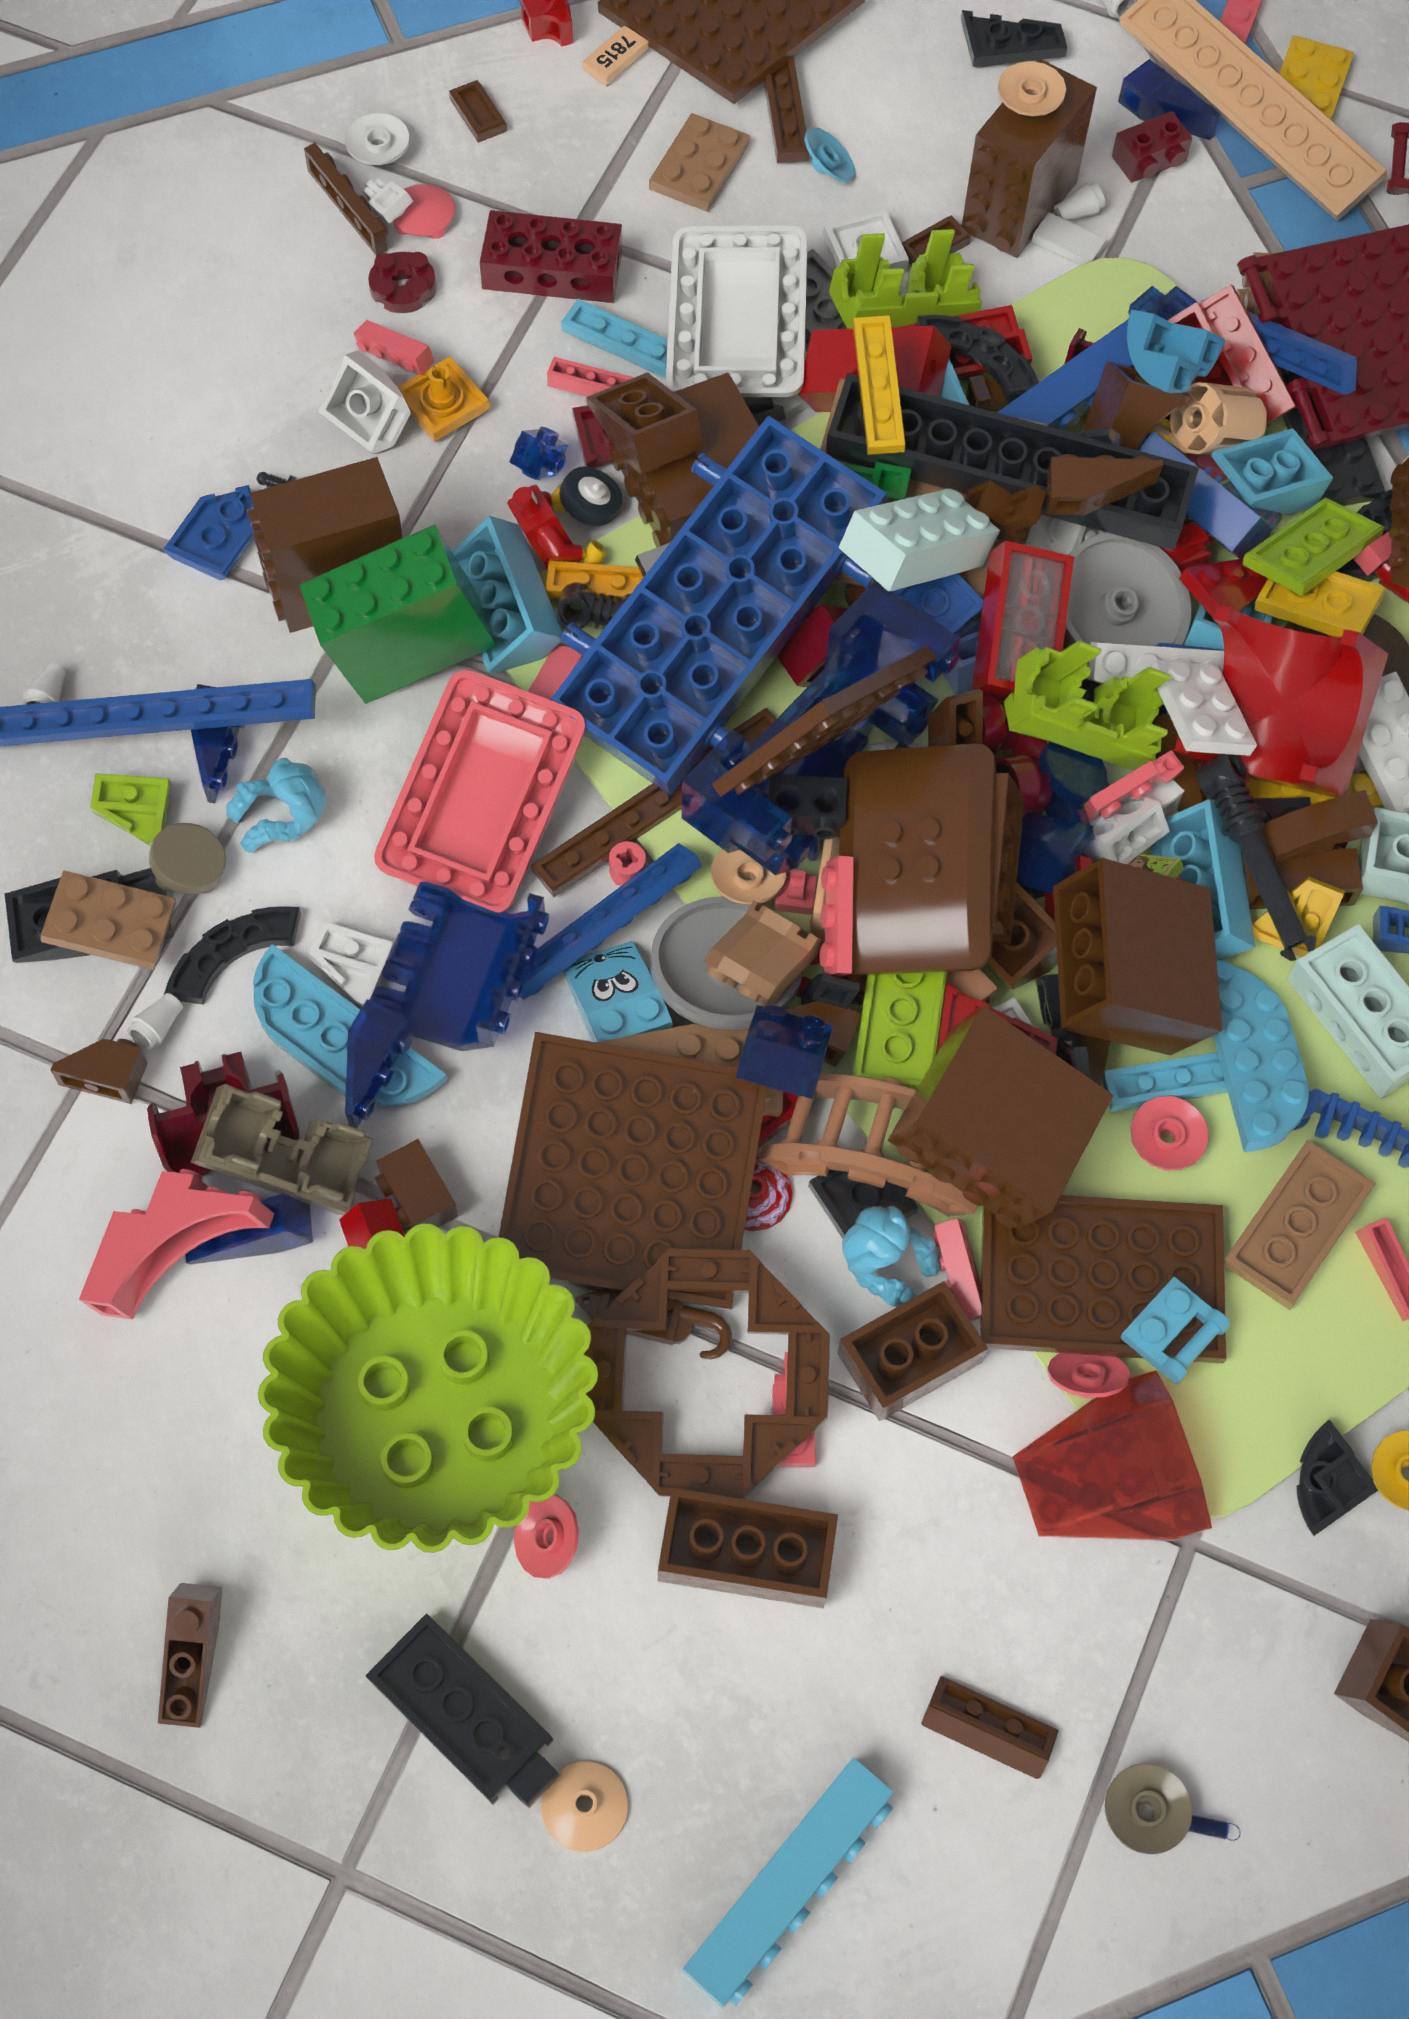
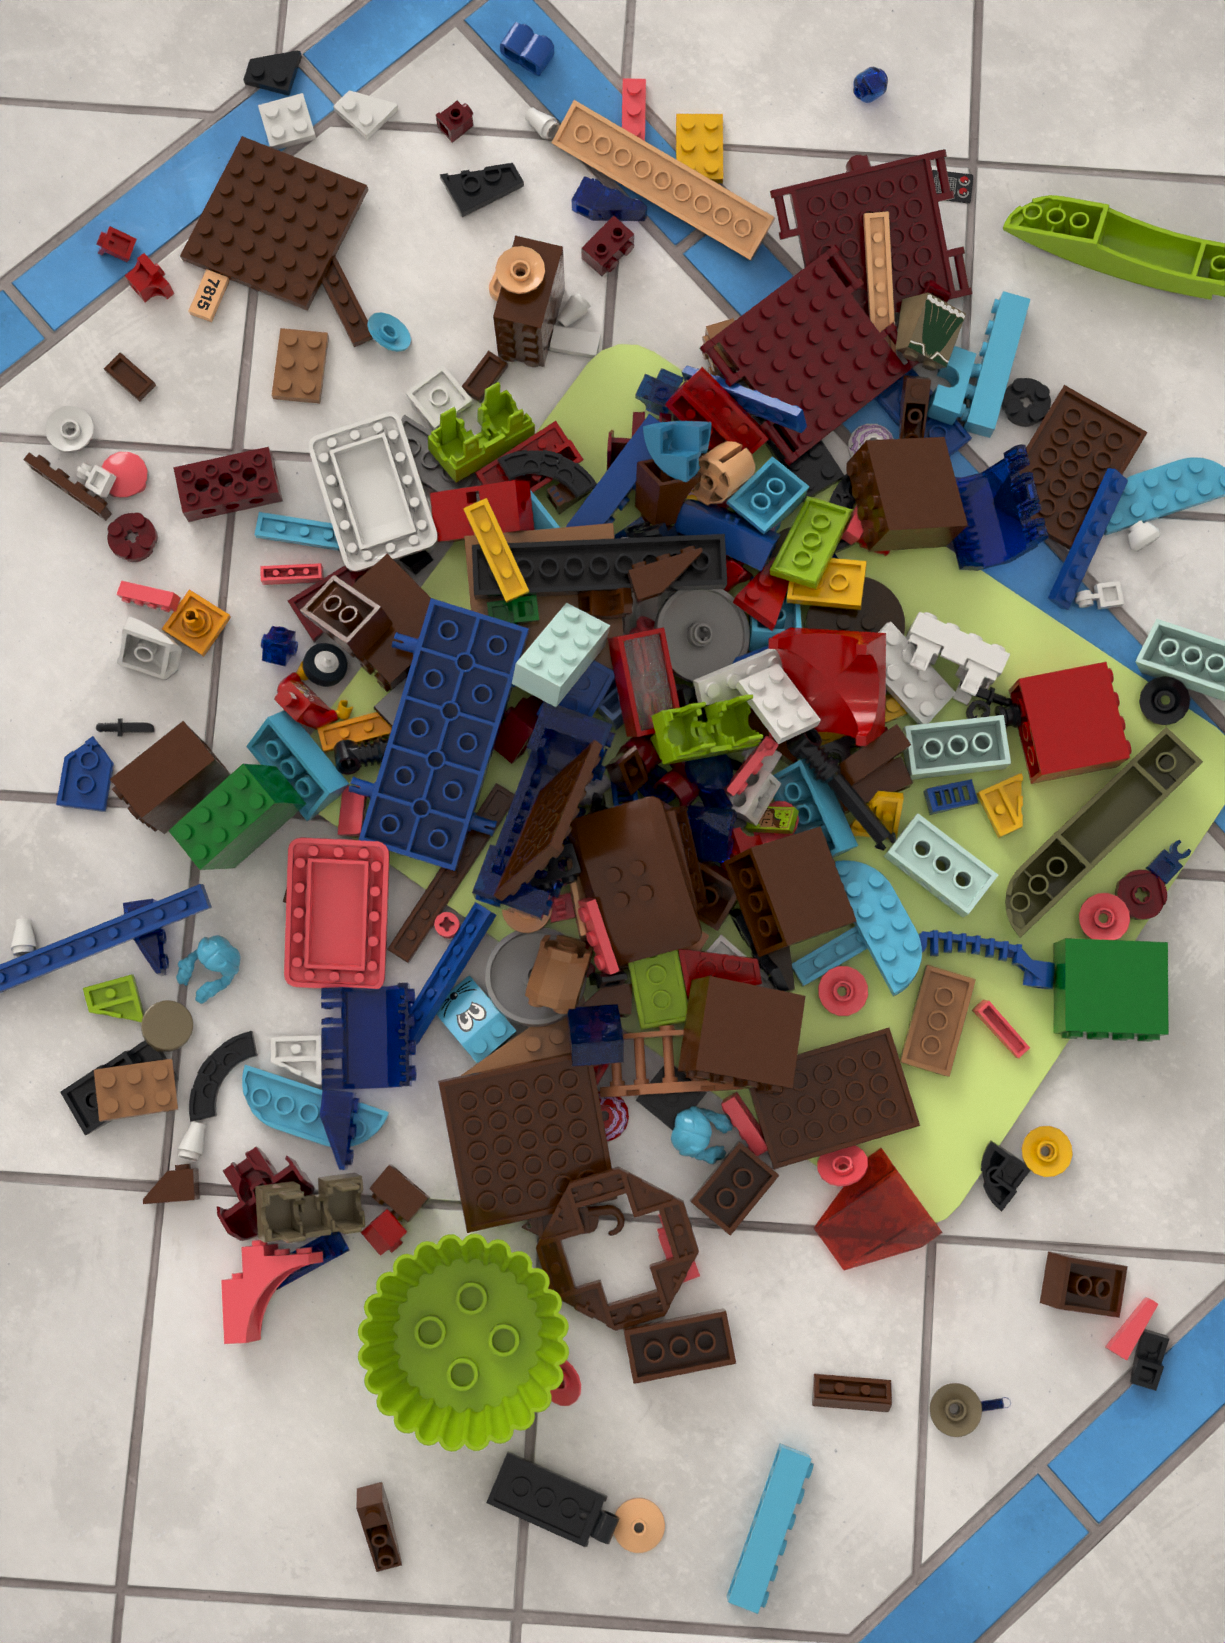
camera: 20 degrees left, 15 degrees up
medium azure plate [1120,1277,1231,1384] -> none

